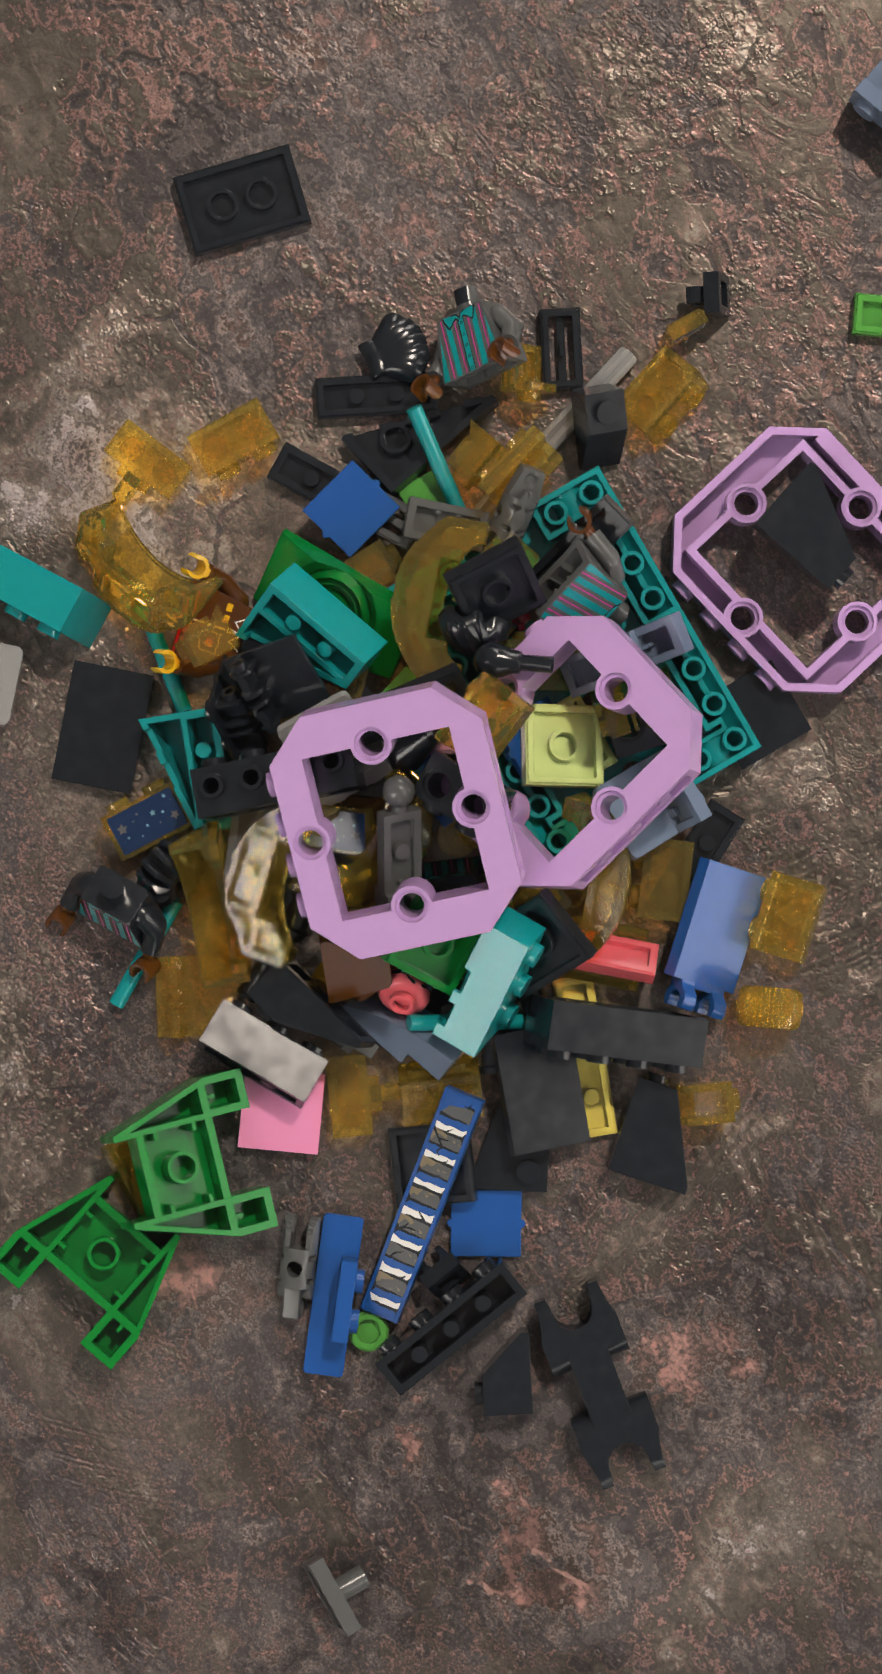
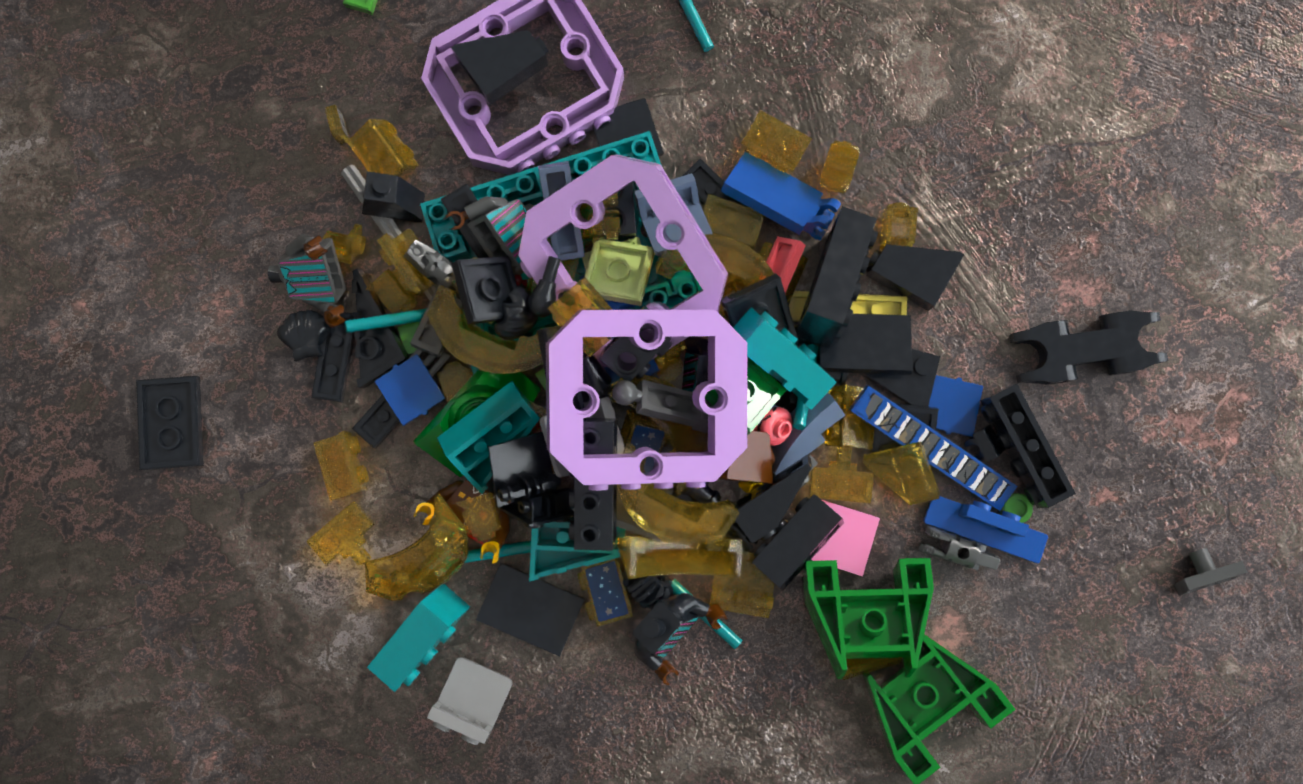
camera: 80 degrees left, 5 degrees down
black slope [474,1327,533,1416] -> none
black tile [539,307,584,392] -> none
black tile [686,271,730,318] -> none
none -> clear yellow wing [863,441,940,505]

